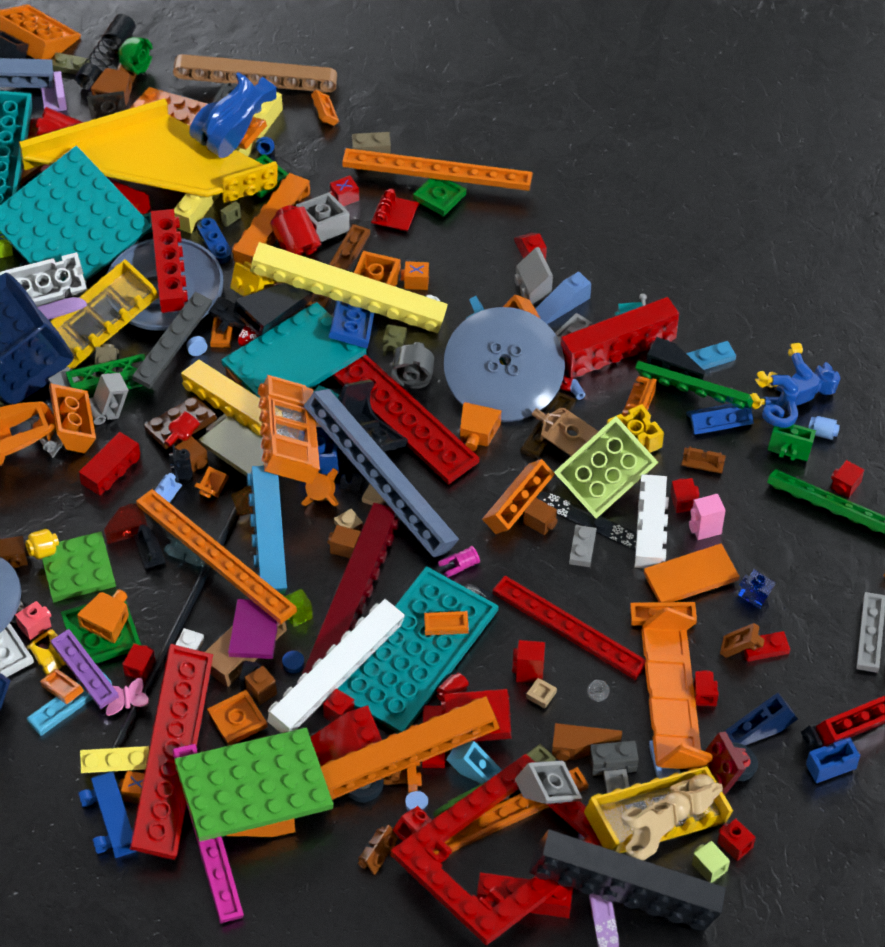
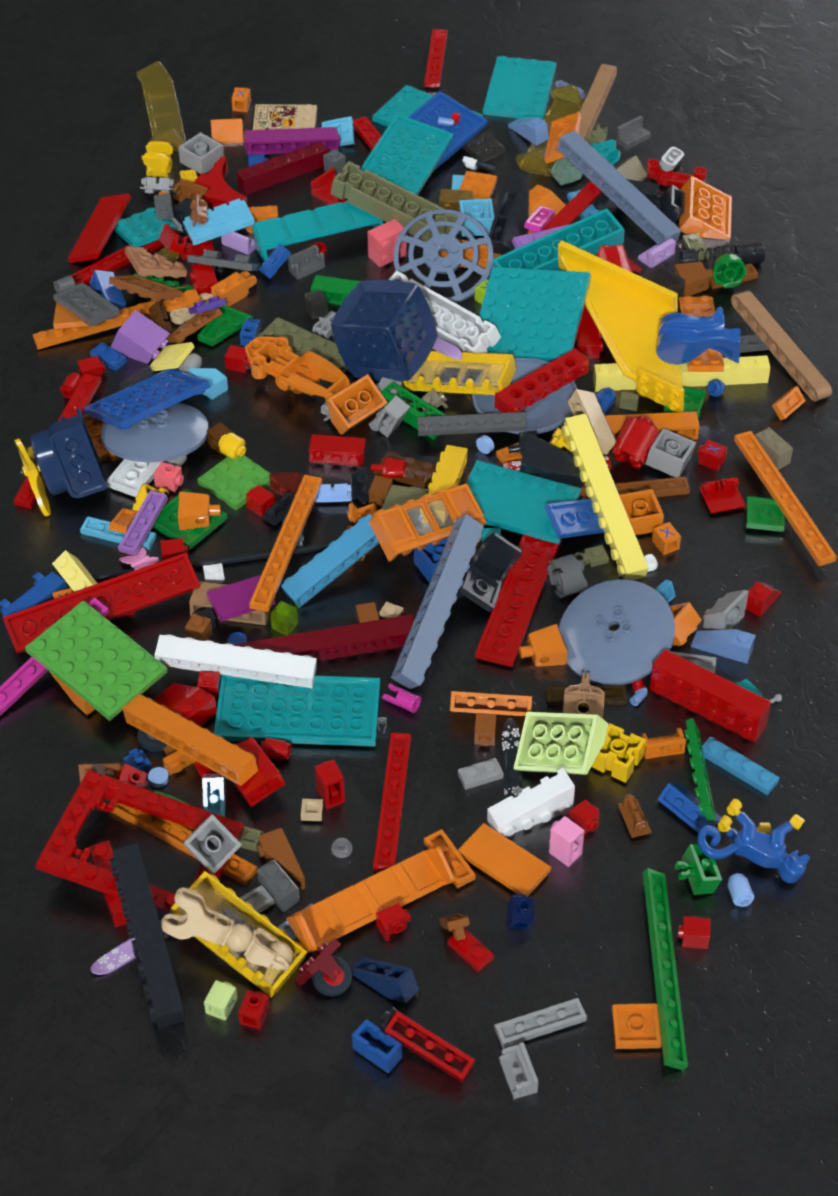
camera: 60 degrees right, 5 degrees down
orange plate [207,689,268,746] -> none
orange piece [301,468,339,506] -> none
orange tile [424,611,469,635] -> none
black slope [647,337,706,380] -> none
none -> blue tile [123,748,152,772]
none -> red brick [245,485,275,517]
none -> tan brick [568,389,616,455]

